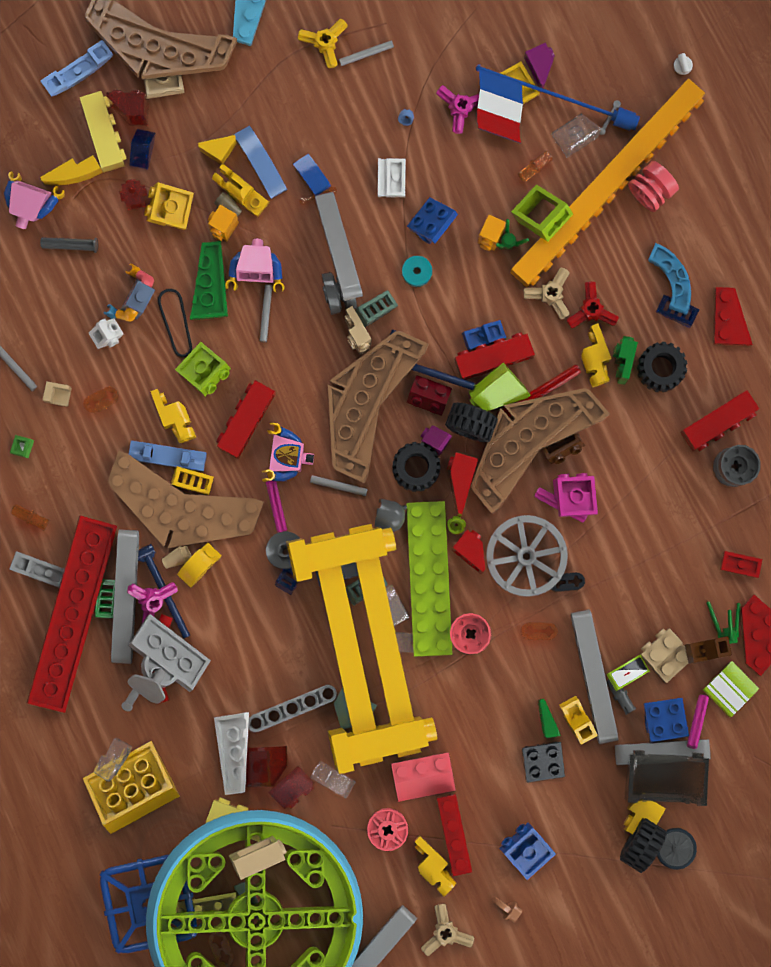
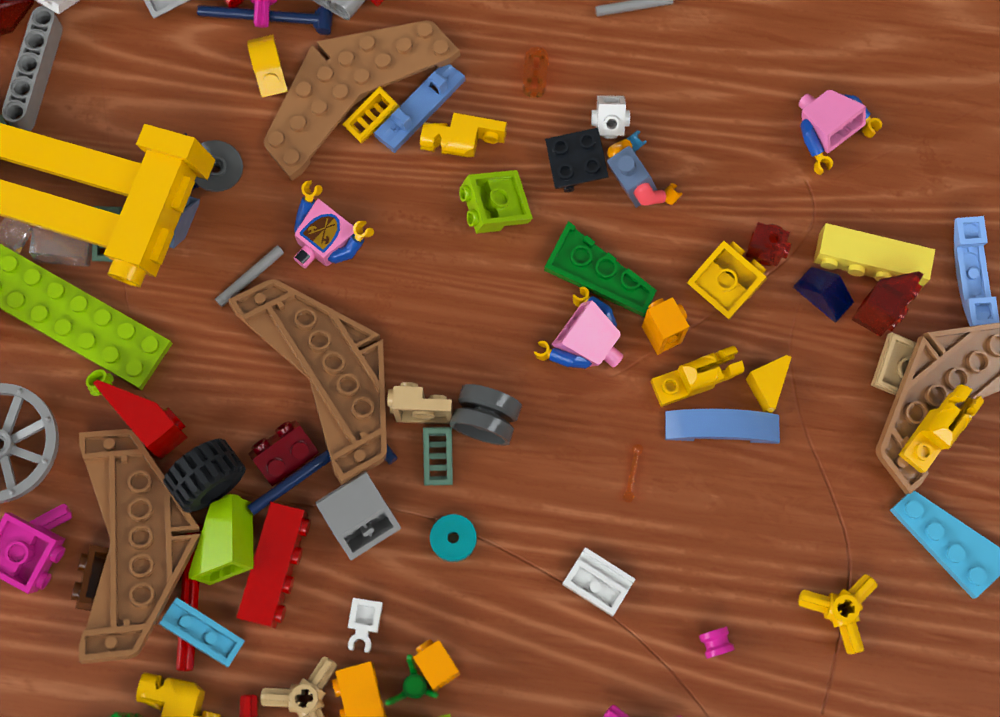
camera: 125 degrees right, 10 degrees down
yellow slope [40,155,103,186] -> none
dark grey axle [40,237,98,253] -> none
tan panel [43,381,72,407] -> none
black piece [158,289,192,357] -> none
tan cone [162,545,192,569] -> none
dark tan cone [214,192,242,217] -> none
red brick [216,380,276,459] -> none
light grey bar [259,285,272,342] -> none
dark pink axle [266,480,287,533] -> none
blue slope [293,154,331,196] -> none
light grey beam [315,192,363,301] -> none
light grey bar [339,40,394,66] -> none
dark grey helmet [374,499,407,532] -> none
black tyre [392,442,441,492] -> none
medium blue hinge [398,109,414,126] -> none
blue plate [407,197,458,244] -> none
magenta slope [420,425,452,456] -> none
red slope [451,529,485,574] -> none
blue slope [462,320,506,351] -> none
none -> medium azure hinge [158,597,245,667]
none -> light grey slope [315,471,401,560]
none -> white plate [347,598,383,653]
none -> black hinge [545,127,609,193]
none -> dark pink wheel [699,627,735,659]
none -> yellow plate [898,384,984,473]

